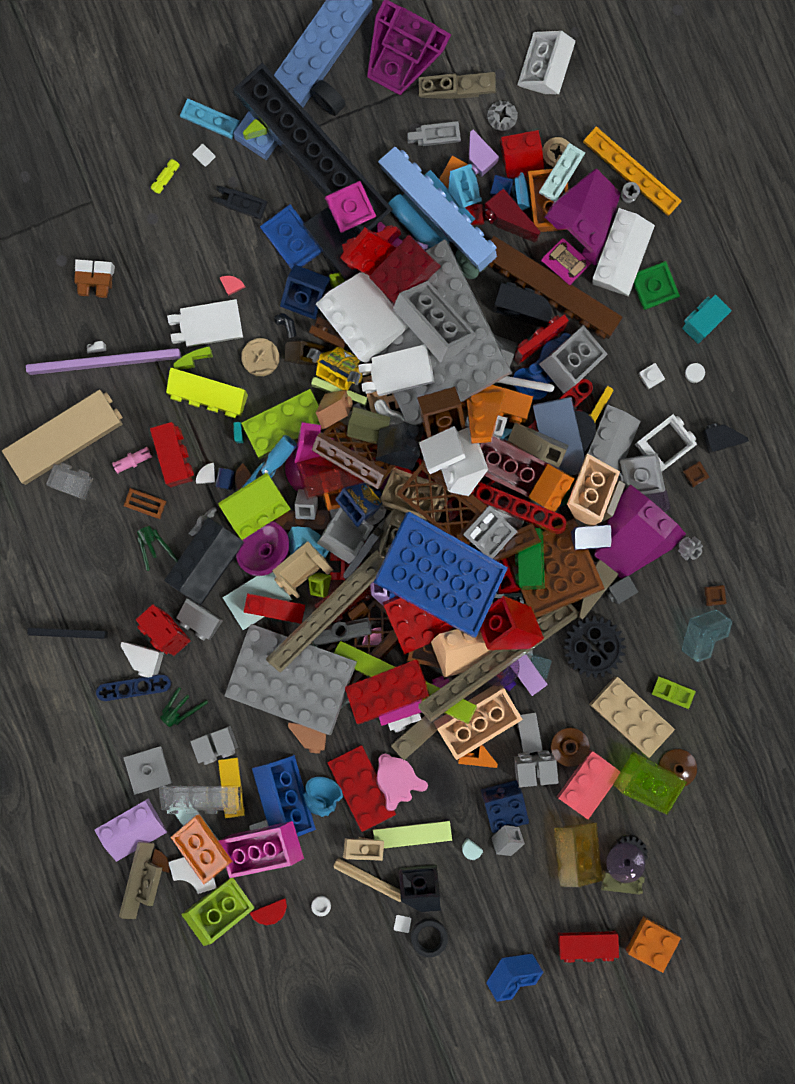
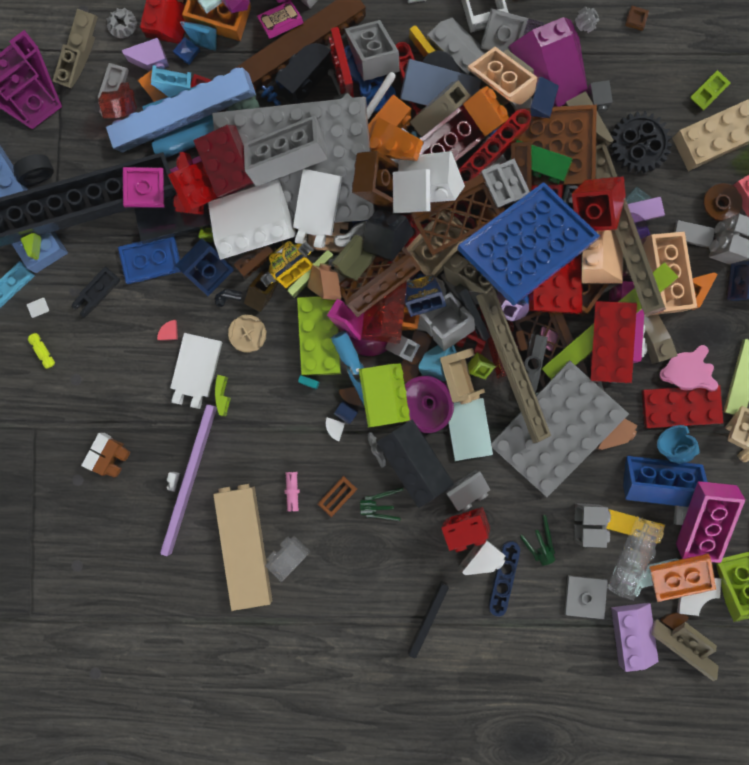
camera: 60 degrees left, 0 degrees up
red brick [150,422,194,487] -> none
neon yellow slope [166,368,248,418] -> none
red slope [243,593,305,624] -> none
dark red slope [484,189,541,243] -> none
clear light blue panel [682,610,733,662] -> none
none -> clear red brick [98,82,137,119]
none -> blue hair [261,85,281,106]

